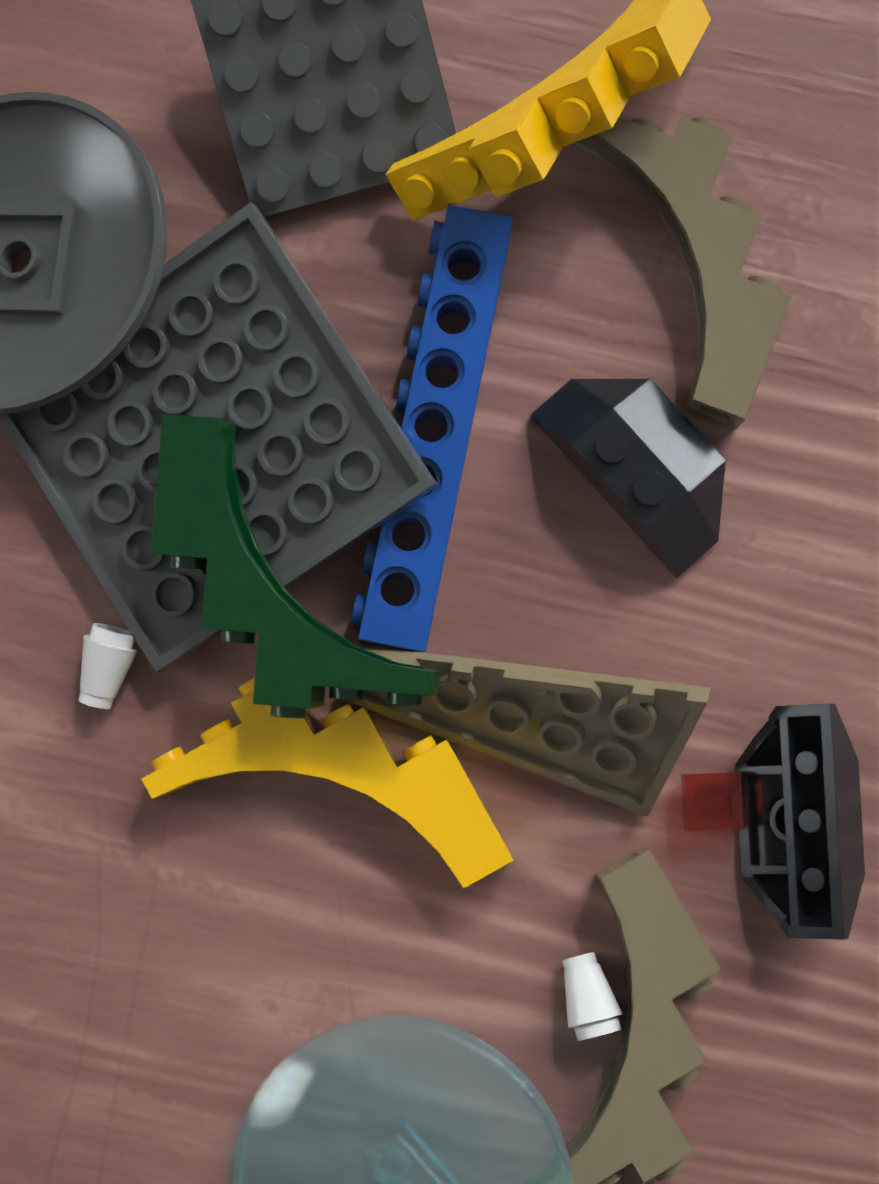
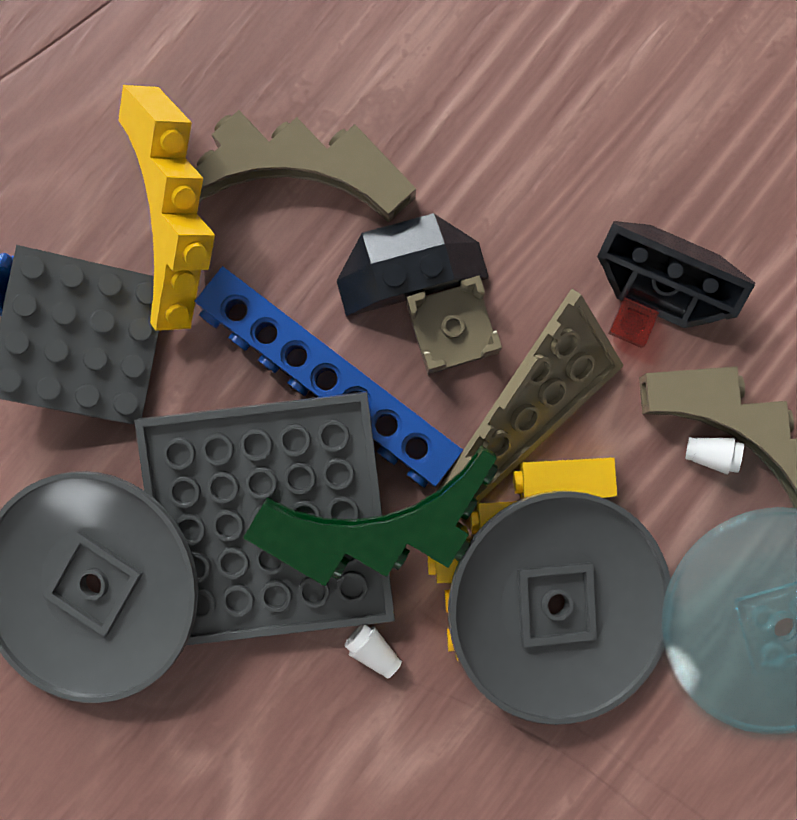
camera: 65 degrees left, 0 degrees up
none -> dark tan panel [406,275,502,375]
none -> dark grey dish [448,491,673,725]

